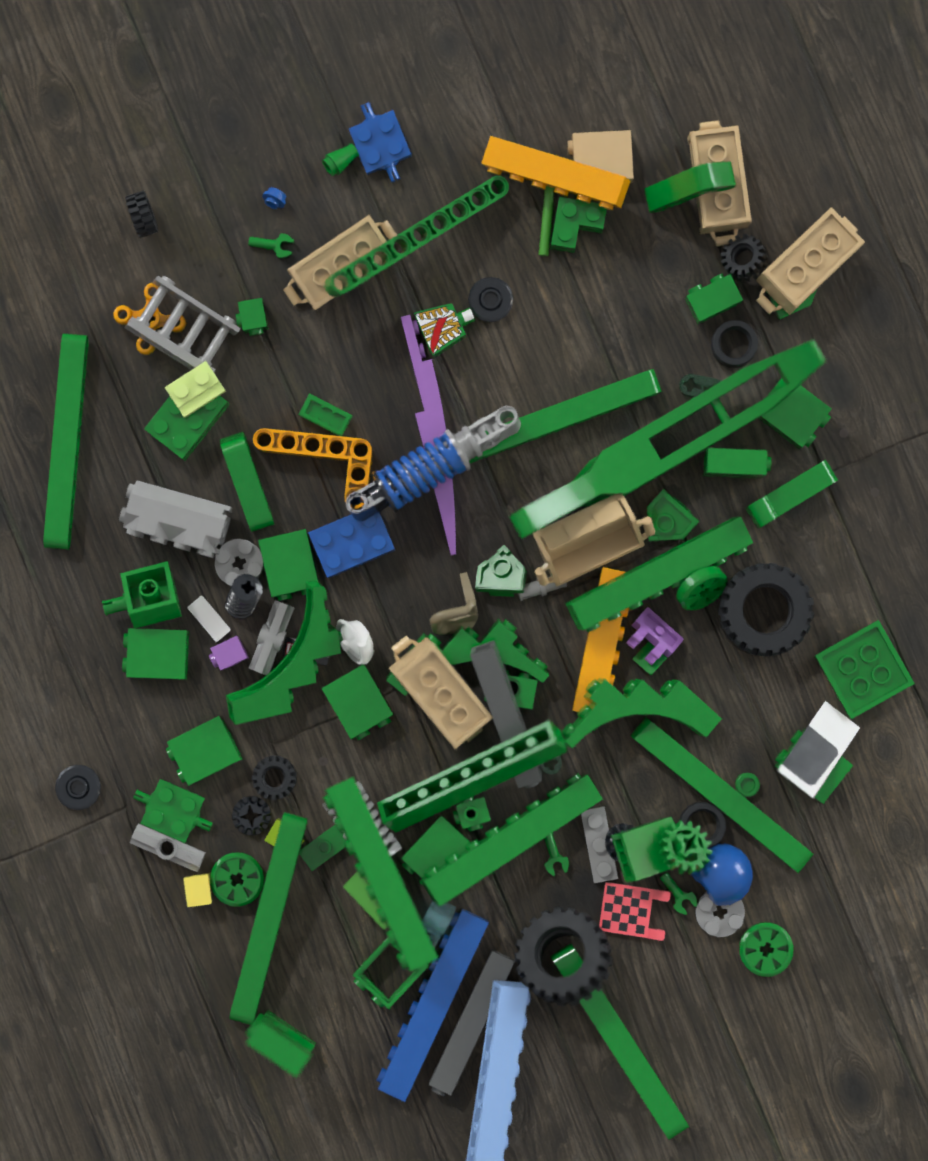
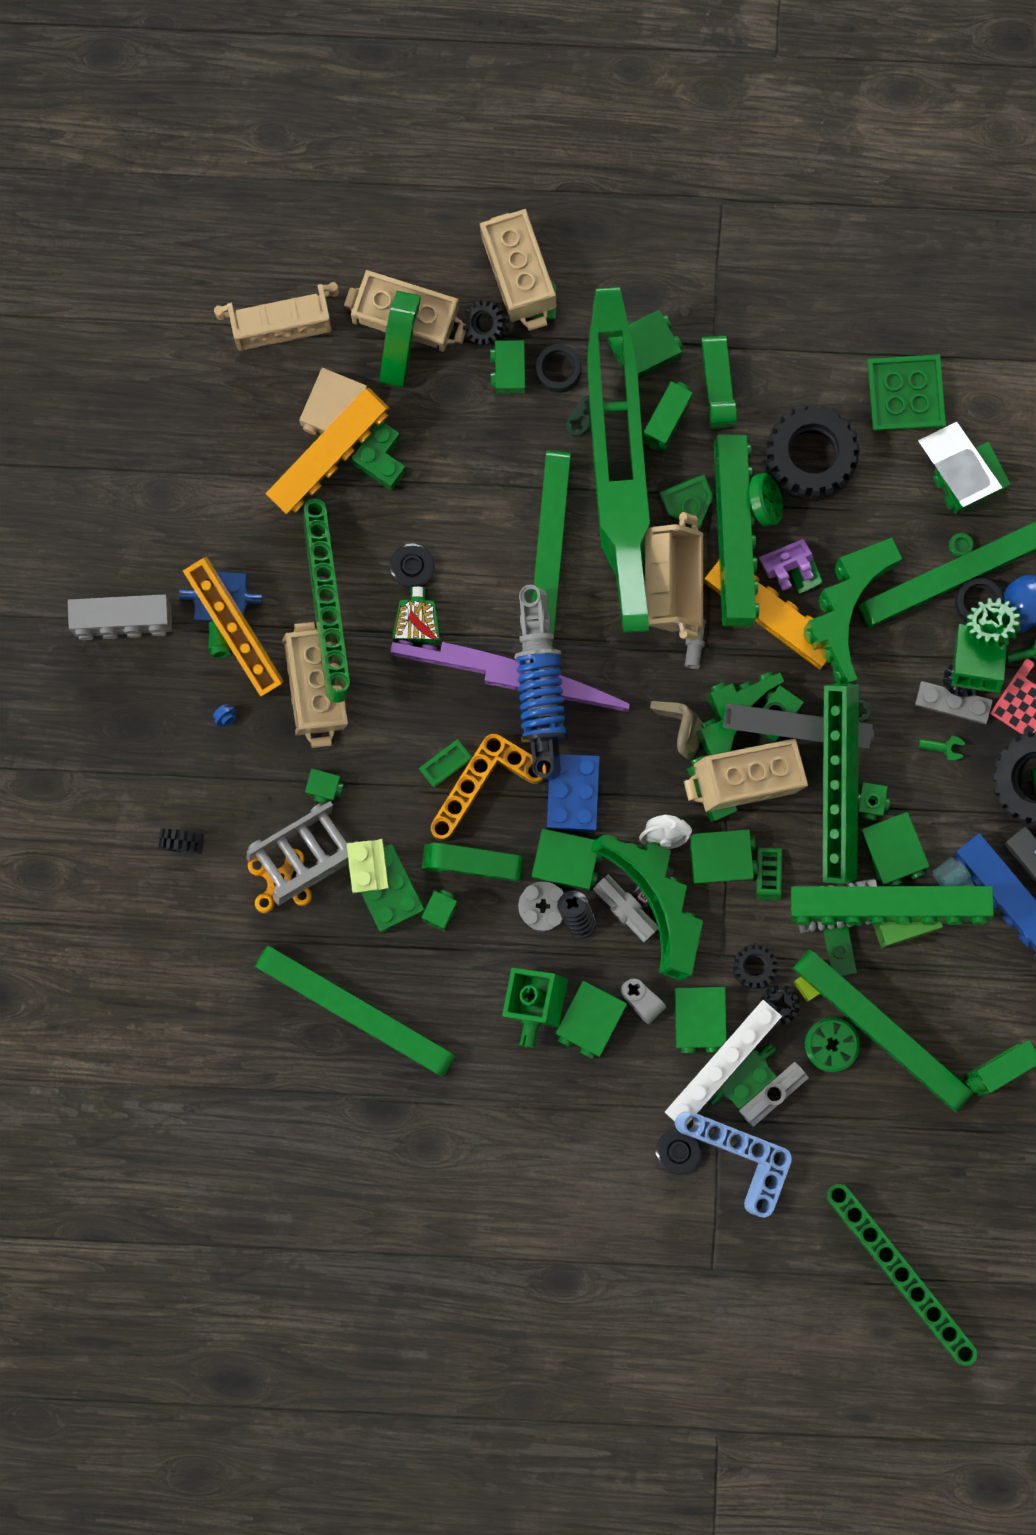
camera: 65 degrees left, 5 degrees down
light grey brick [119,480,232,558] -> none
light yellow panel [184,873,212,907] -> none
white sticker [188,596,230,642] -> none
medium lavender brick [209,636,249,671] -> none
green bar [248,233,294,259] -> none
green window [353,937,429,1009] -> none
green brick [420,773,603,907] -> none
plate [475,545,527,597] -> none
bright green bar [539,186,555,256] -> none
none -> light grey brick [68,594,172,640]
none -> light orange brick [183,557,284,697]
none -> tan container [214,282,339,351]
none -> green brick [421,889,458,932]
none -> light grey piece [621,979,667,1024]
none -> white arch [665,1000,782,1124]
none -> light blue beam [675,1111,792,1217]
none -> green slope [756,847,782,901]
none -> green beam [826,1184,977,1366]

